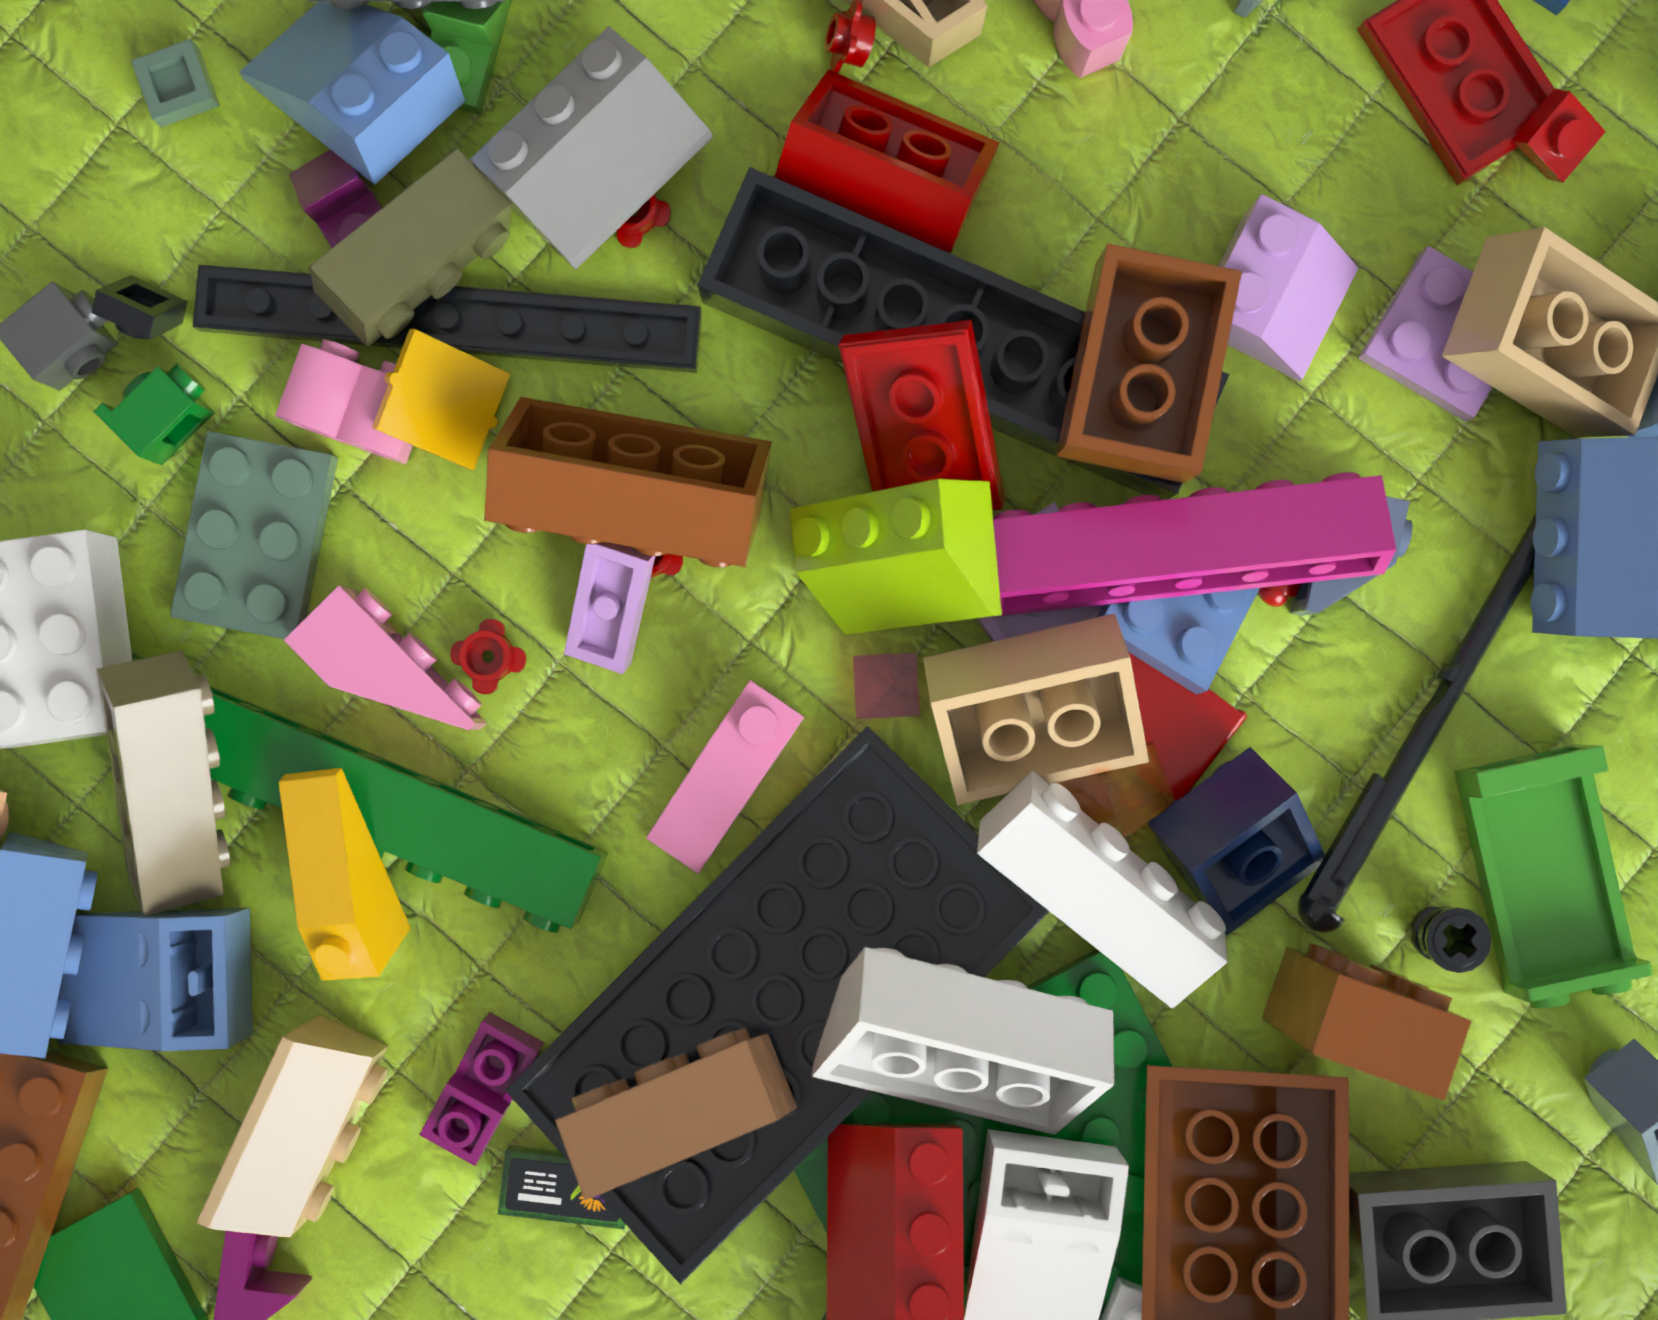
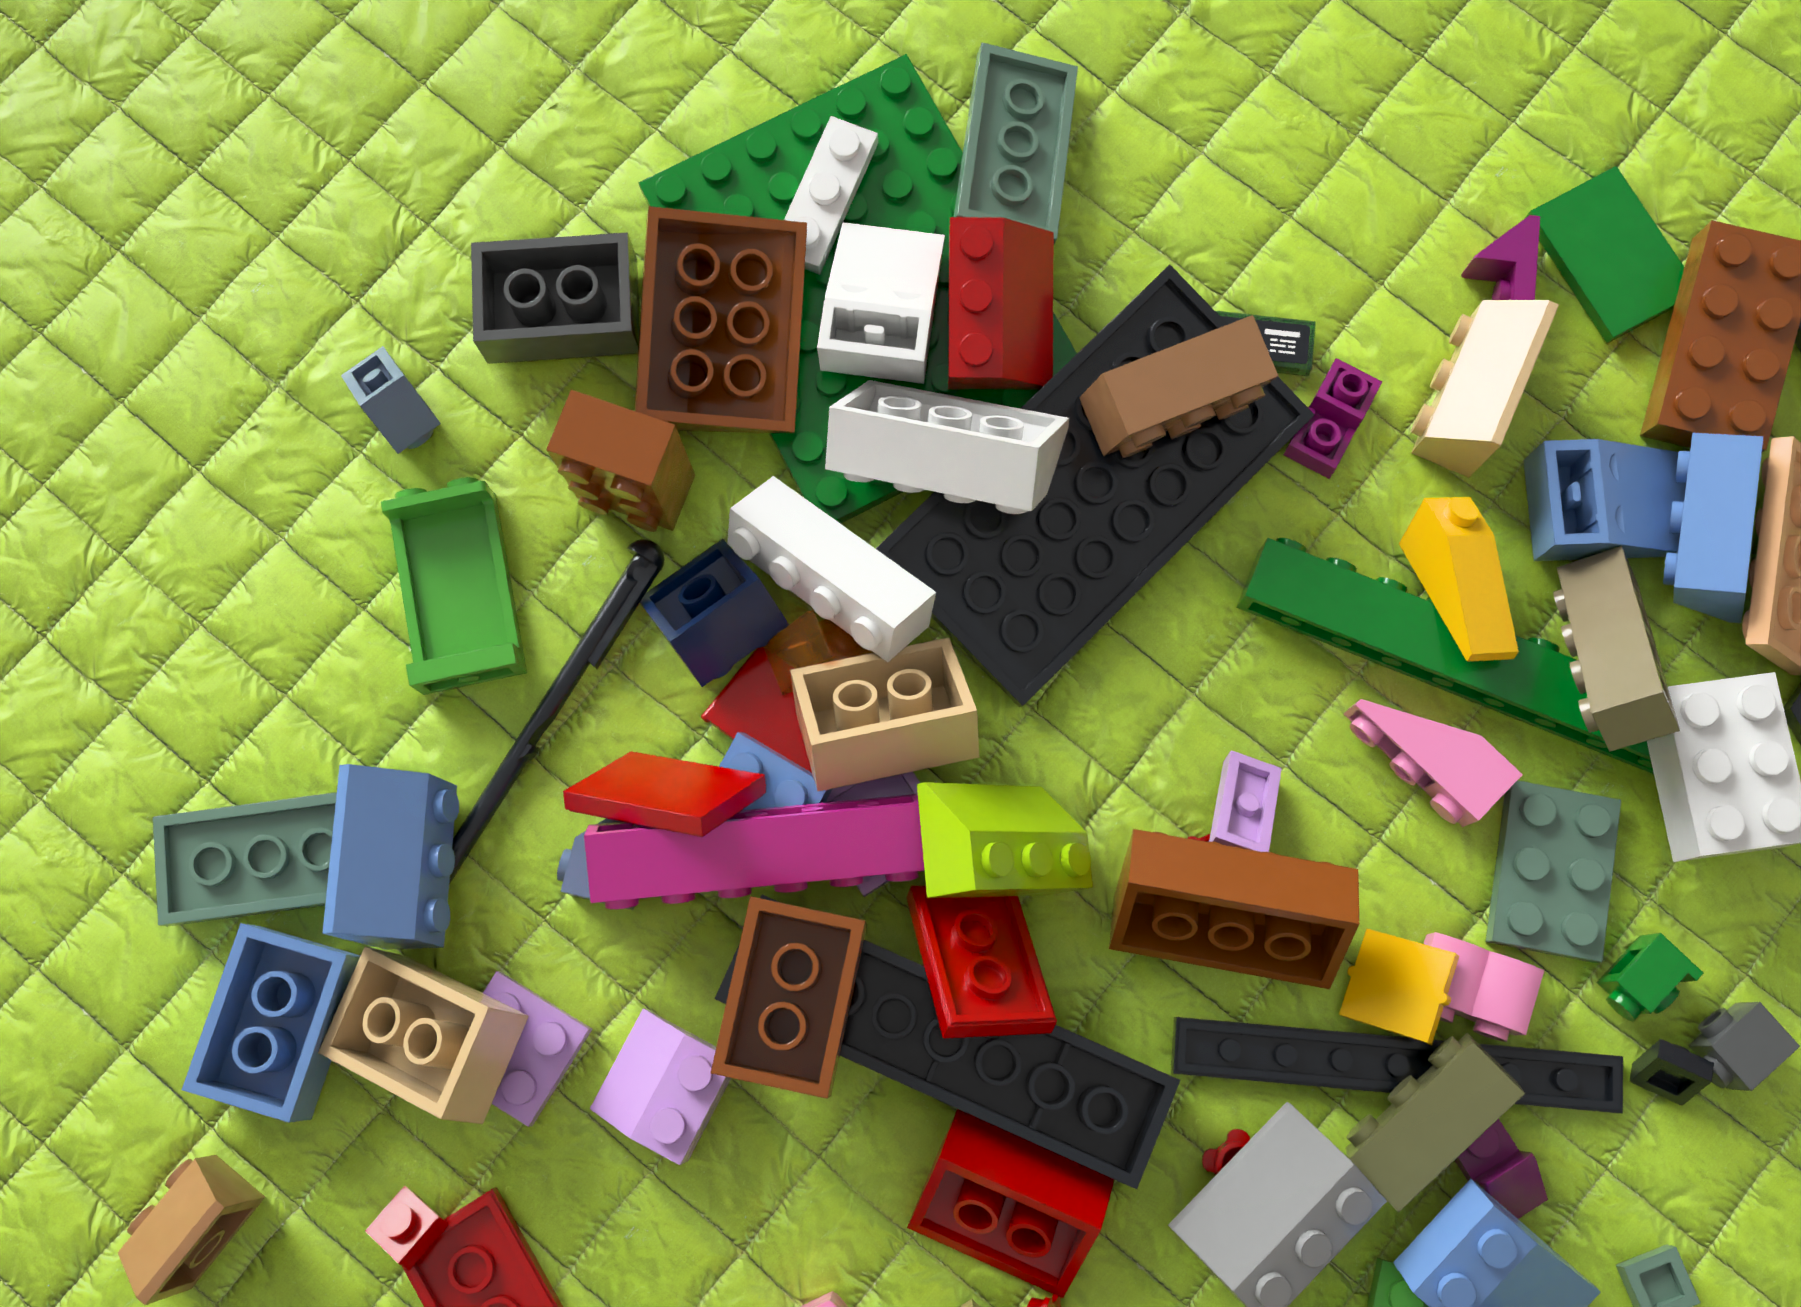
camera: 175 degrees left, 10 degrees down
red plate [450,619,527,694] -> none
bright pink slope [646,680,805,874] -> none
clear pink tile [852,652,920,719] -> none
black bush [1411,906,1492,973] -> none
none -> tile [563,751,766,837]

